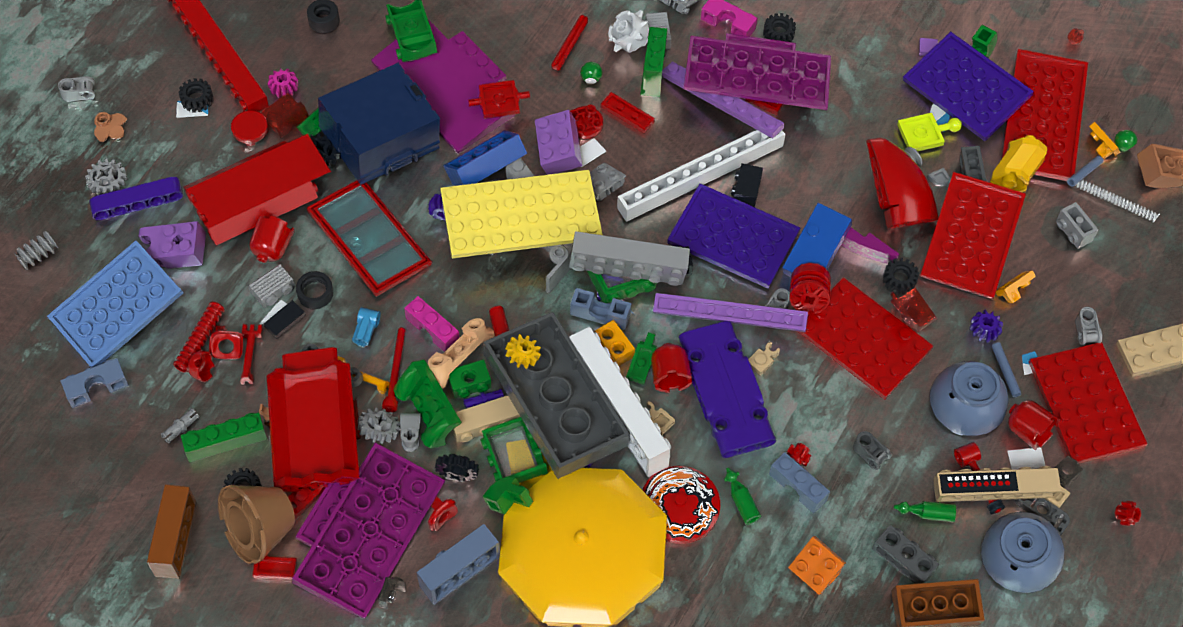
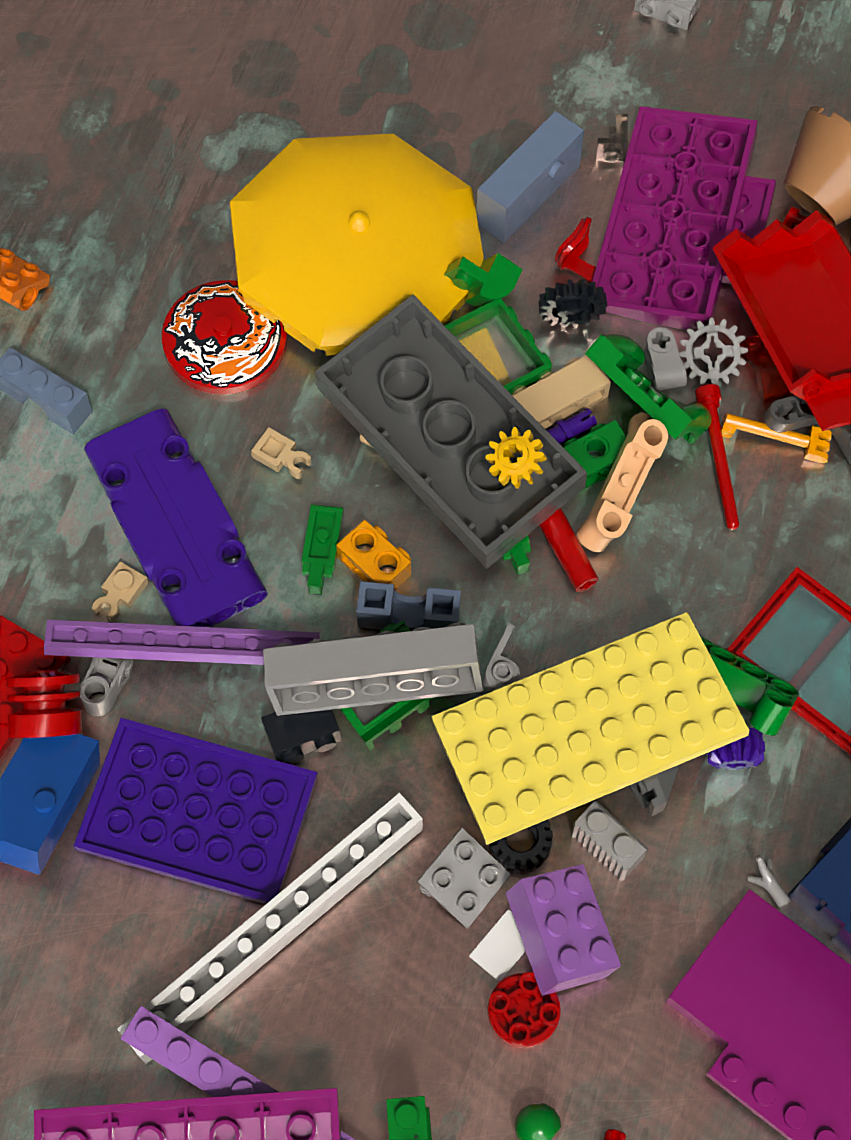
camera: 170 degrees right, 5 degrees up
red tile [253,556,297,580] -> none
dark azure piece [352,307,381,347] -> none
dark pink arch [404,296,460,352] -> none
blue brick [443,130,527,186] -> none
red plate [468,80,530,119] -> none
white brick [569,327,671,477] -> none
red tile [600,92,655,133] -> none
red cylinder [651,343,692,393] -> none
green wheel [724,467,761,525] -> none
black brick [731,163,763,207] -> none
red gear [786,443,812,467] -> none
none -> green beam [700,636,799,736]
none -> light grey bar [747,855,791,908]

